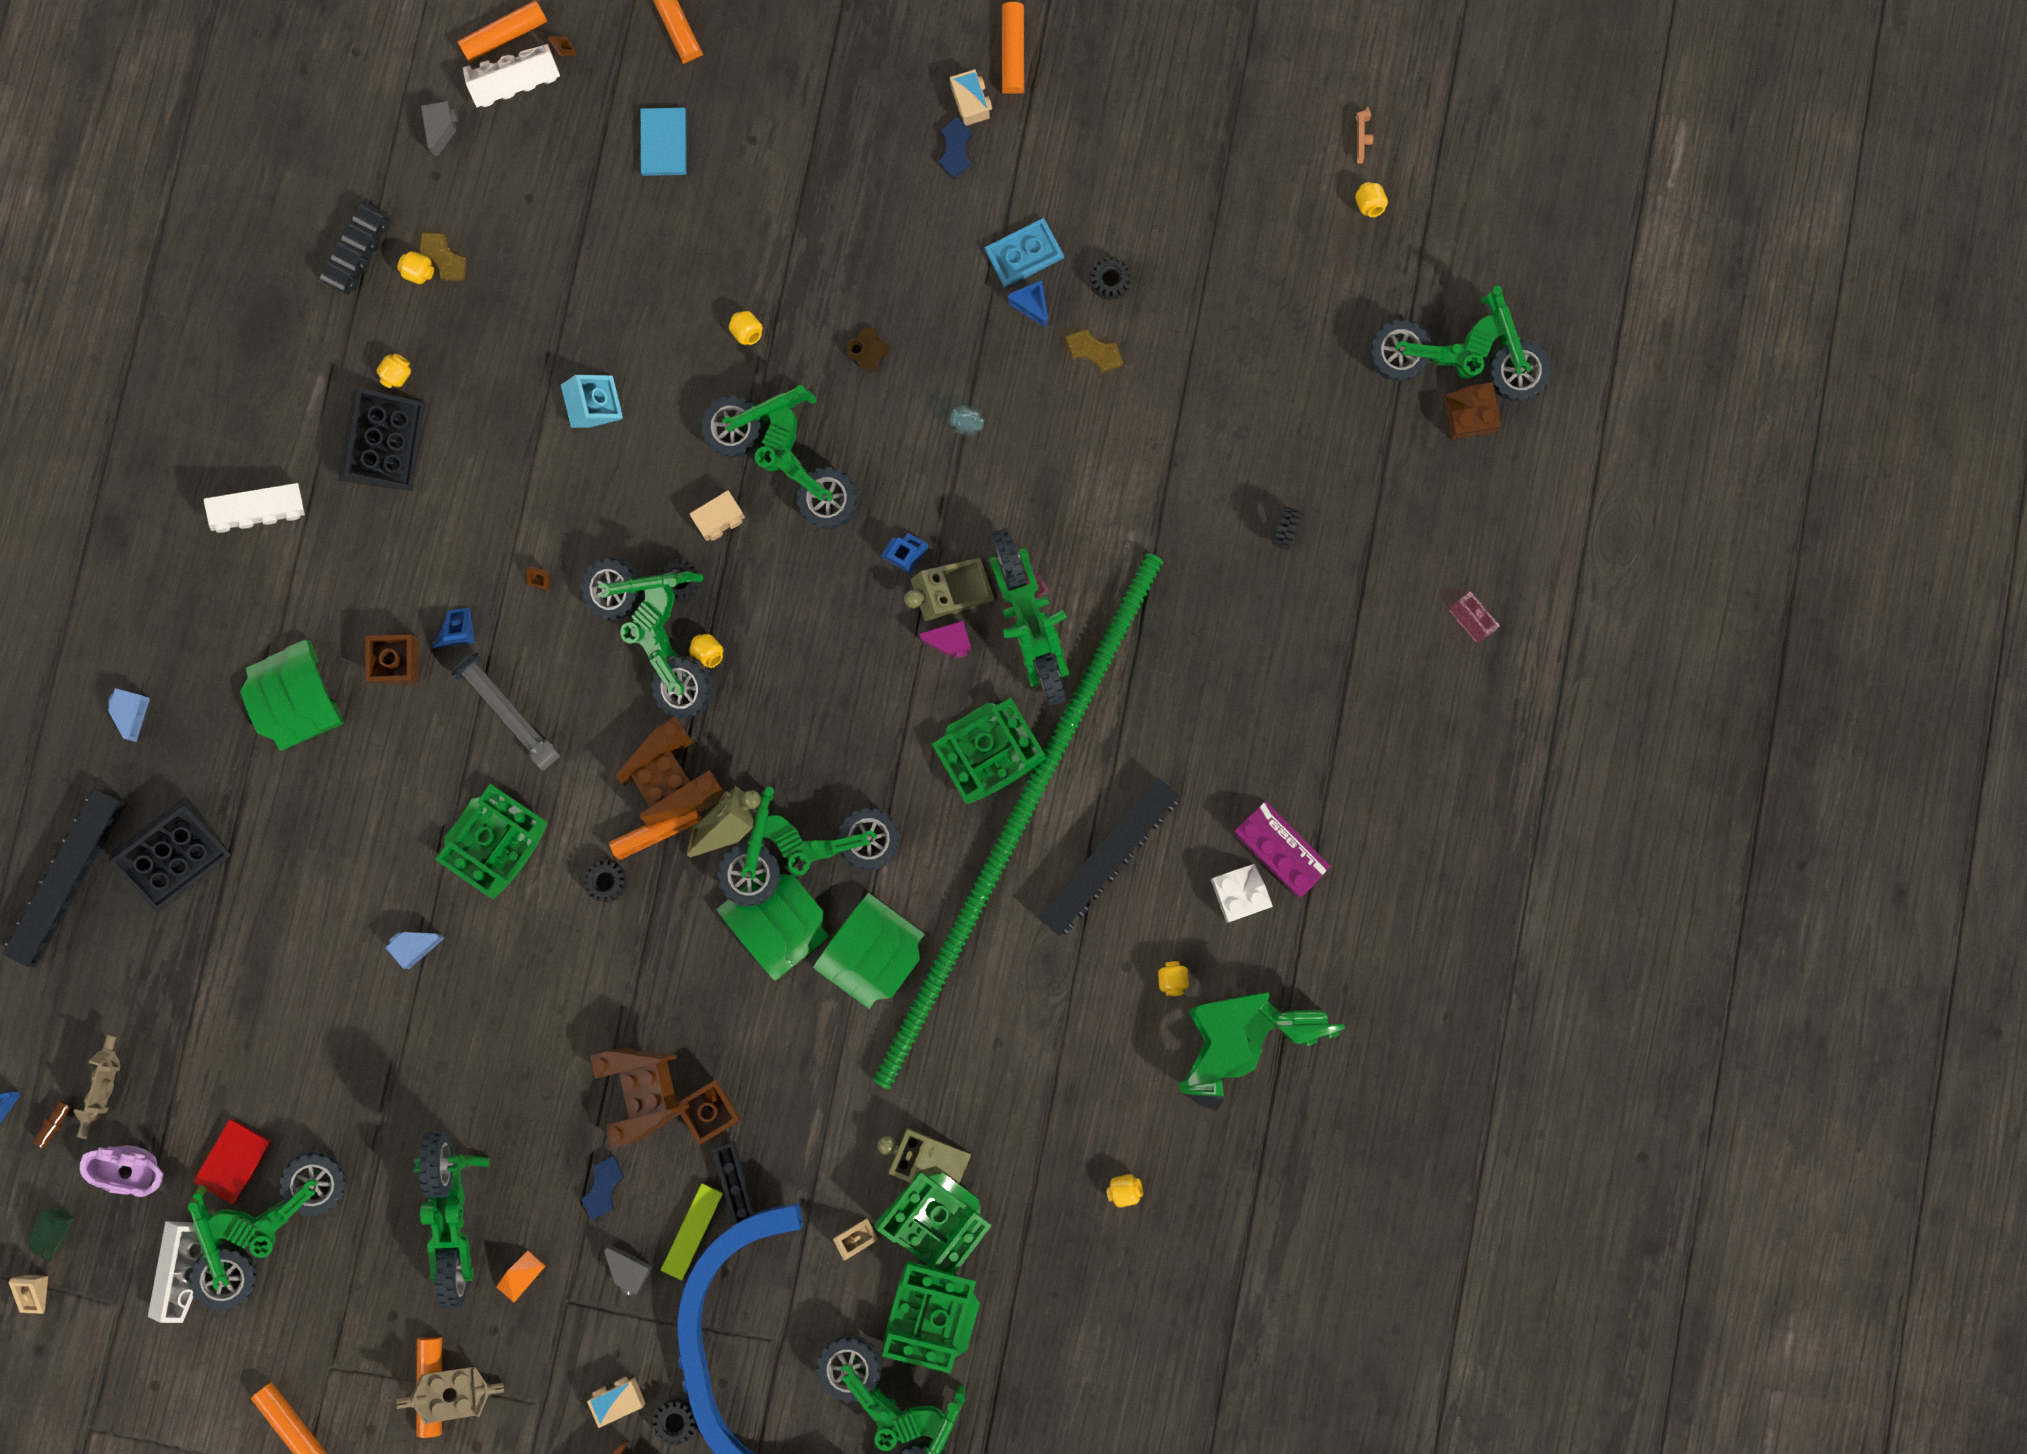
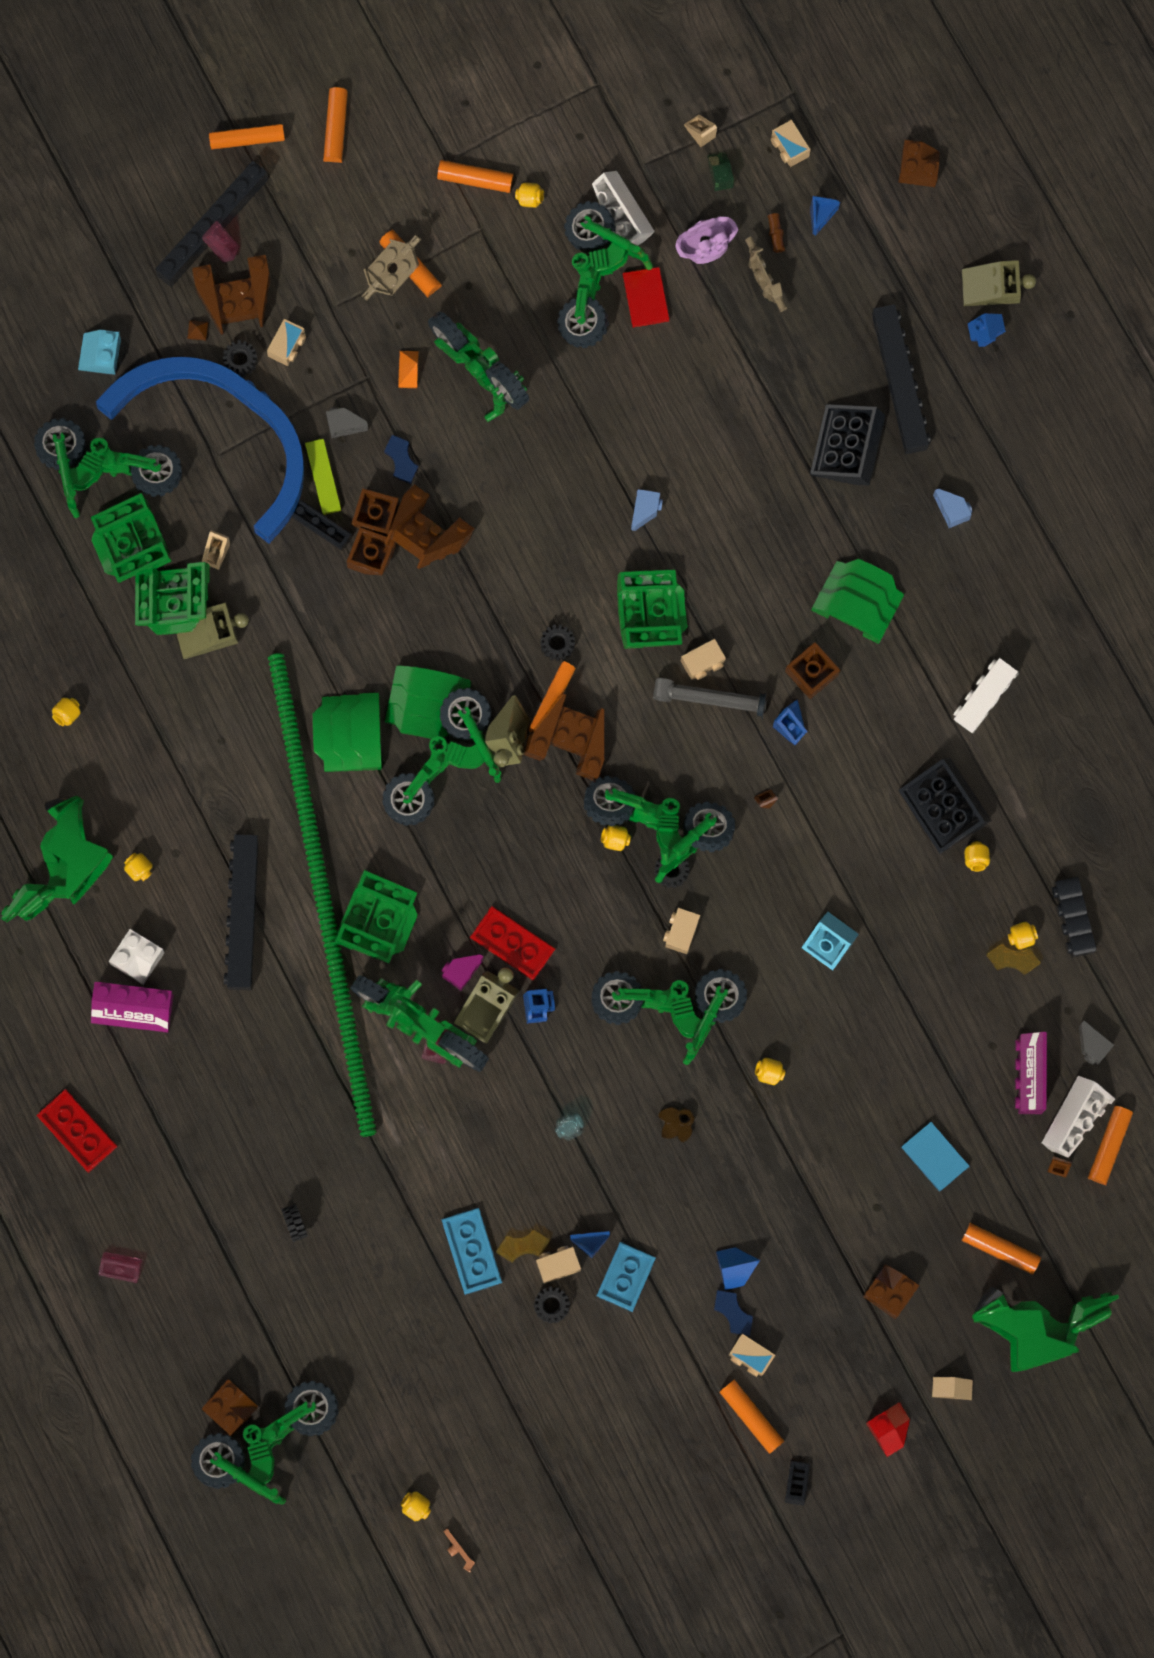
camera: 135 degrees right, 5 degrees down
none -> red tile [36,1089,118,1173]
none -> reddish brown slope [352,488,399,537]
none -> dark azure tile [441,1208,502,1295]
none -> red tile [470,906,555,981]
none -> yellow head [515,183,544,208]
none -> tan brick [536,1245,581,1284]
none -> tan brick [681,639,726,680]
none -> blue slope [716,1247,760,1290]
none -> reddish brown slope [863,1264,919,1319]
none -> magenta slope [1015,1032,1047,1114]

